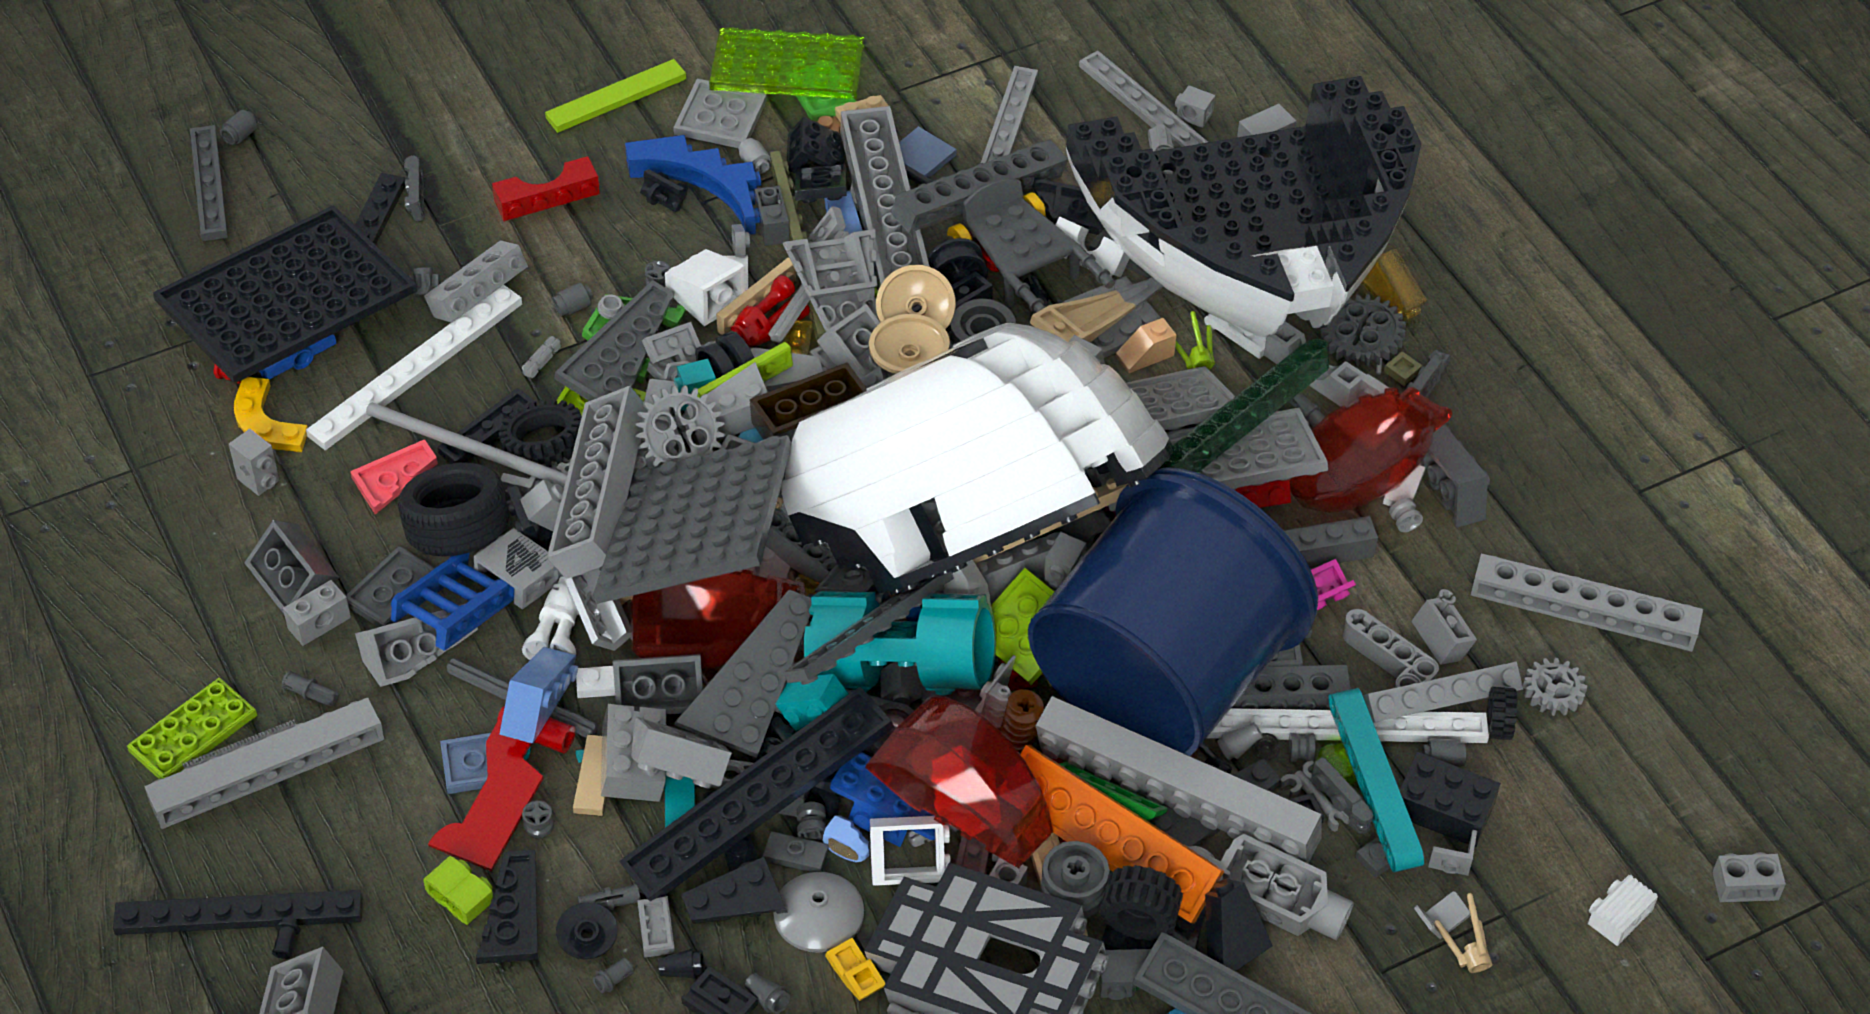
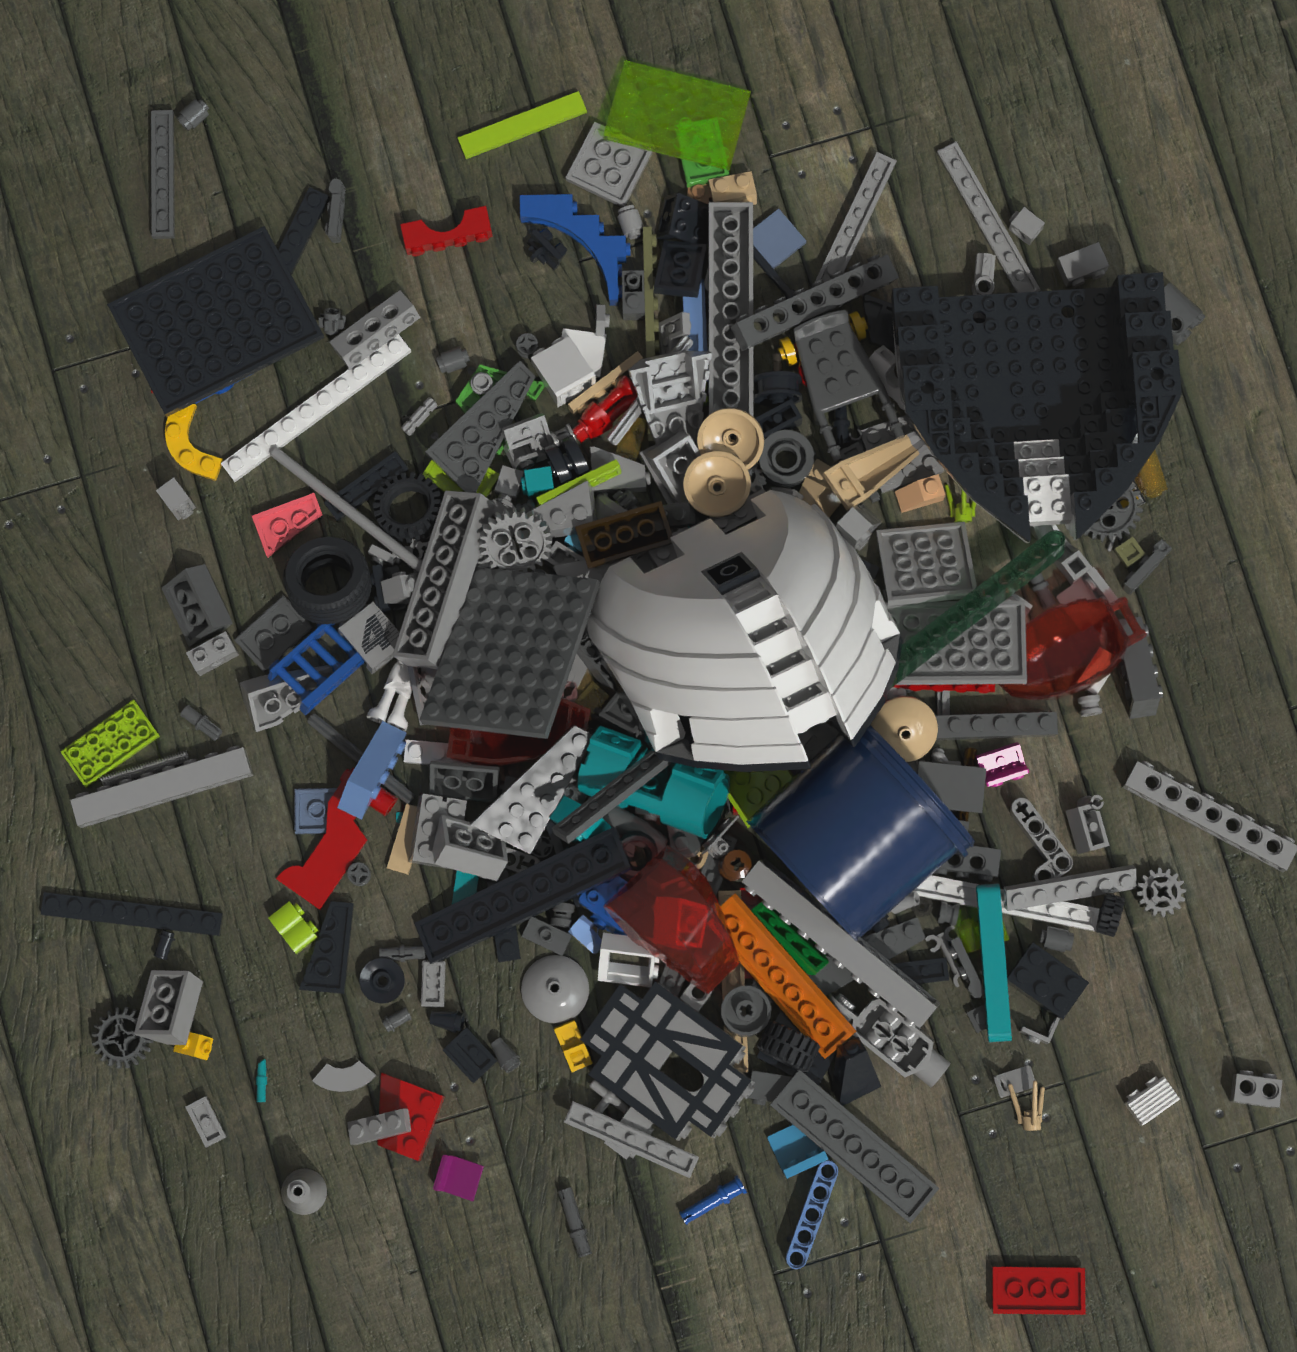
camera: 15 degrees right, 30 degrees up
black wing [681,857,788,924] -> none

